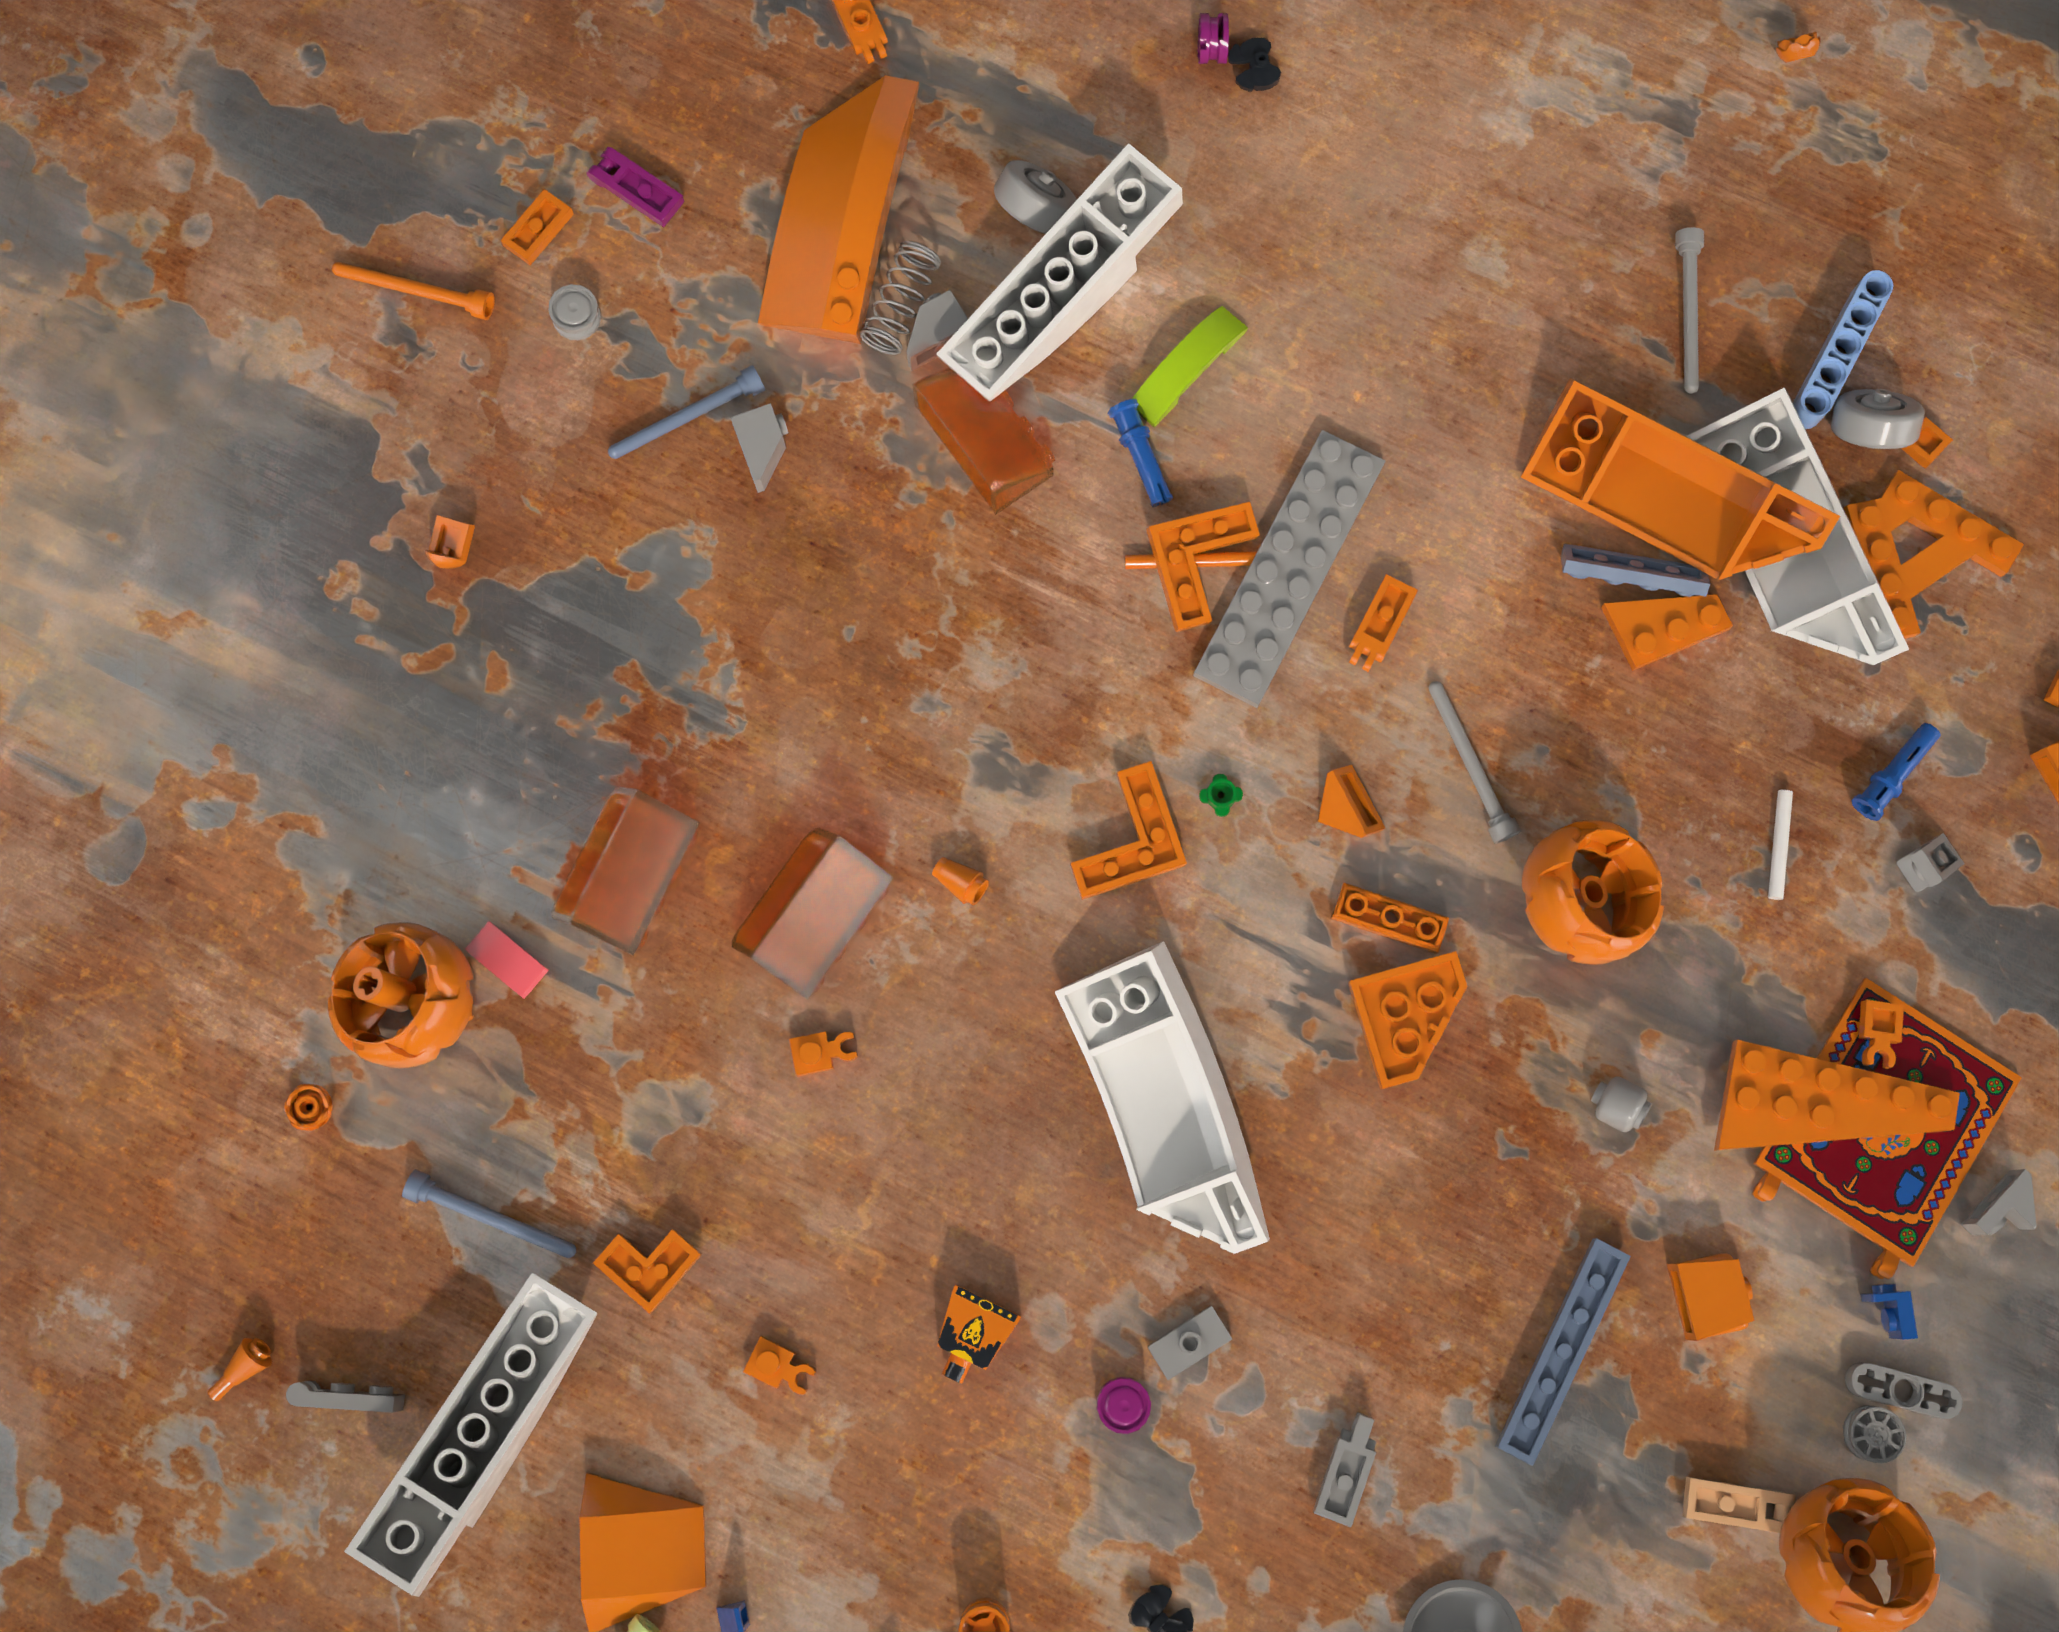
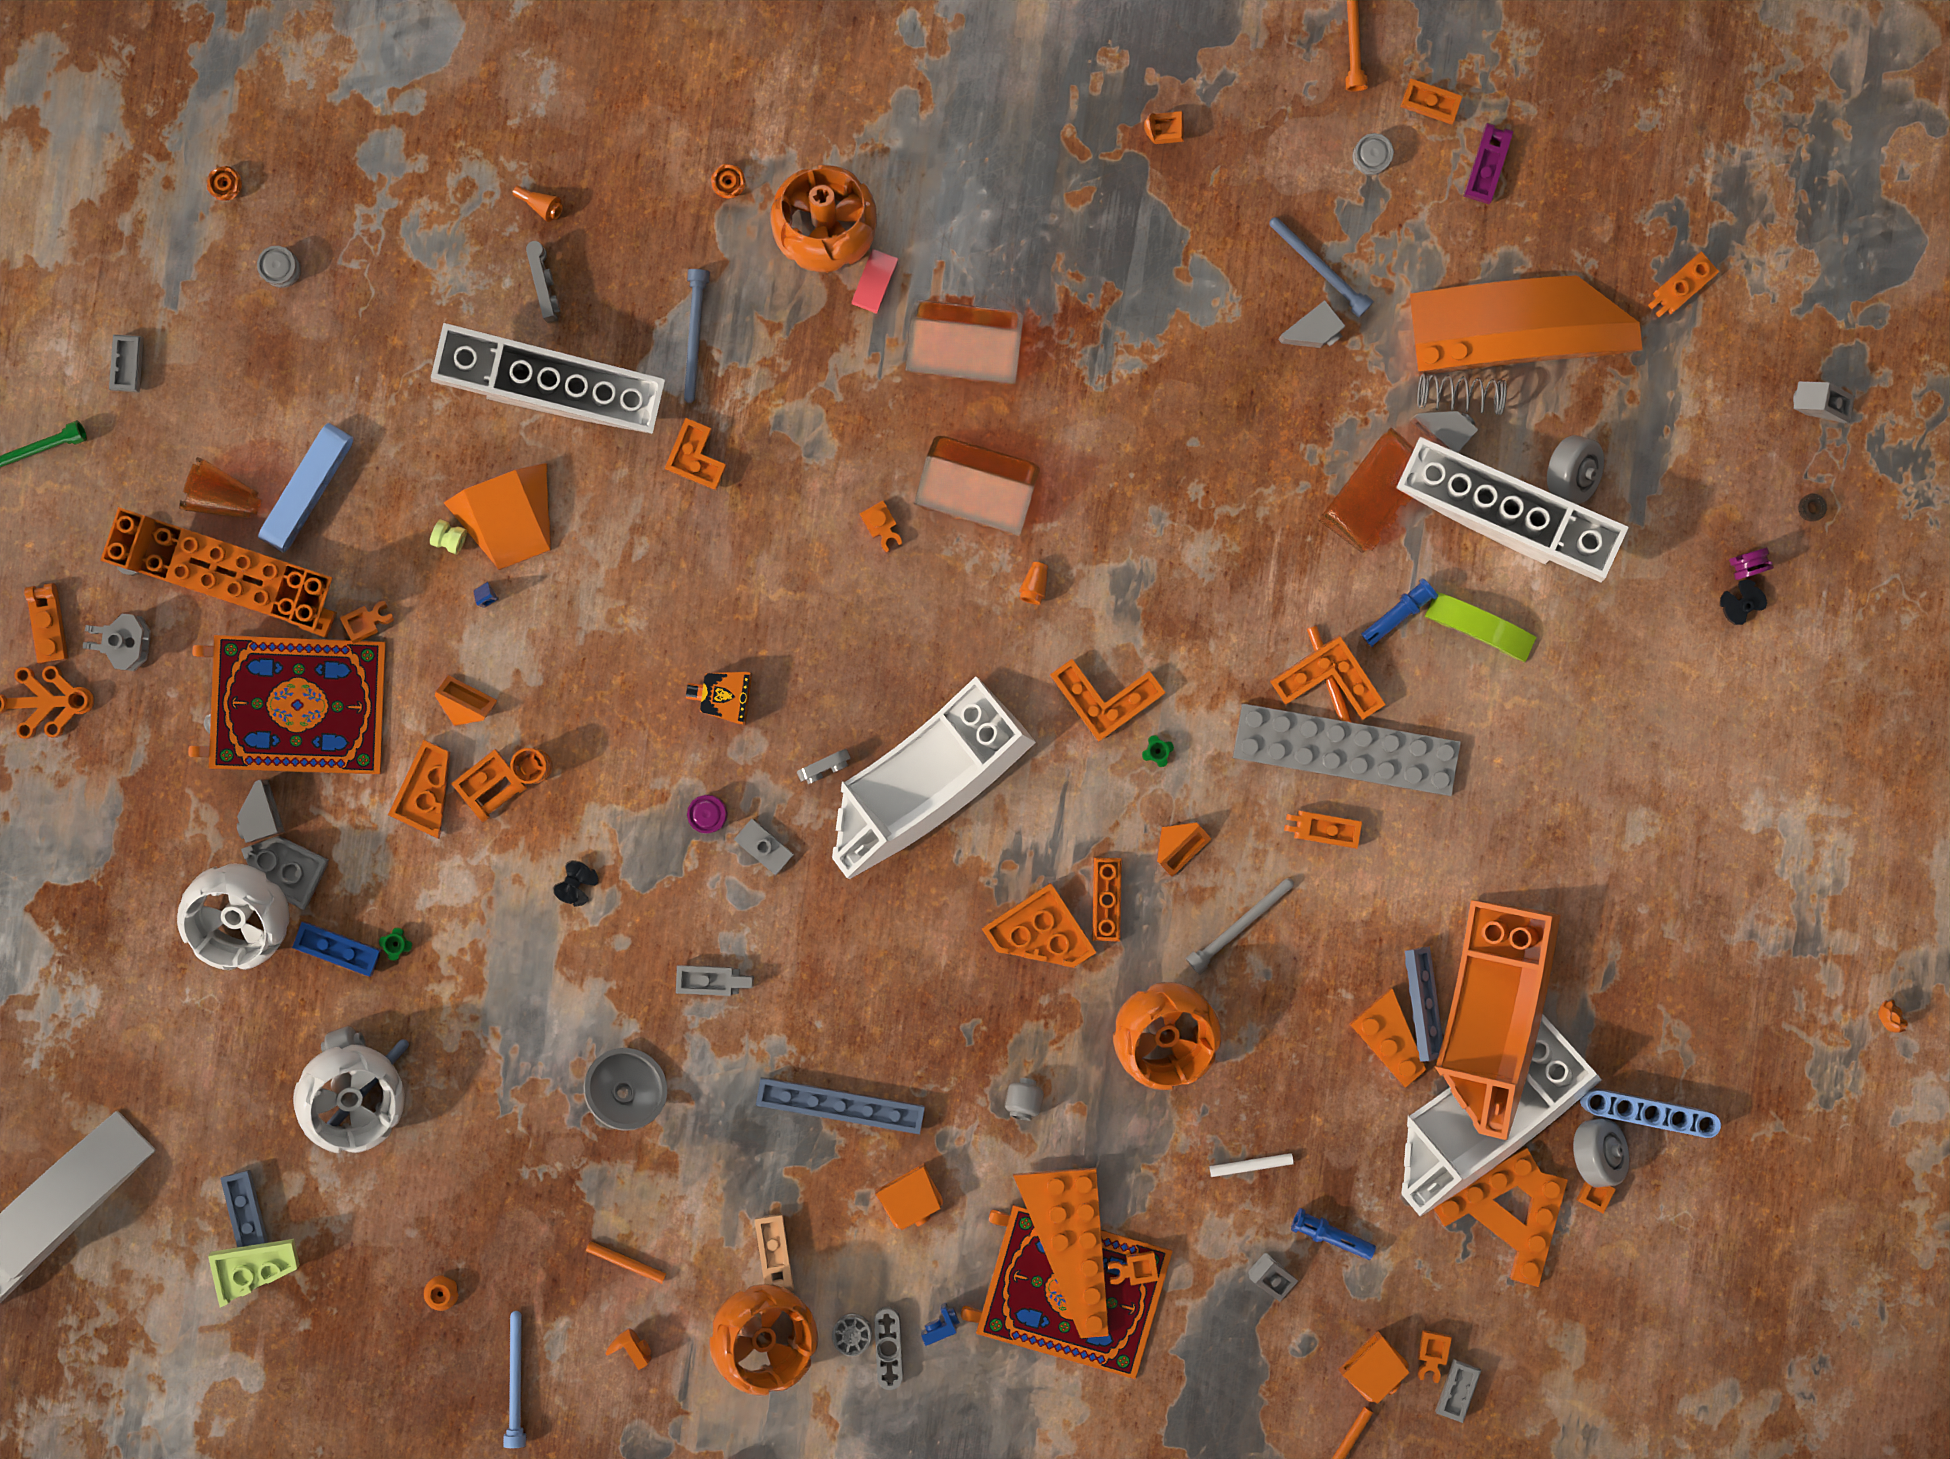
camera: 70 degrees right, 10 degrees up
orange plate [743,1336,816,1395] -> none
light grey piece [1675,227,1704,394] -> none
light grey slope [1961,1169,2036,1235] -> none
none -> light grey plate [797,749,851,784]

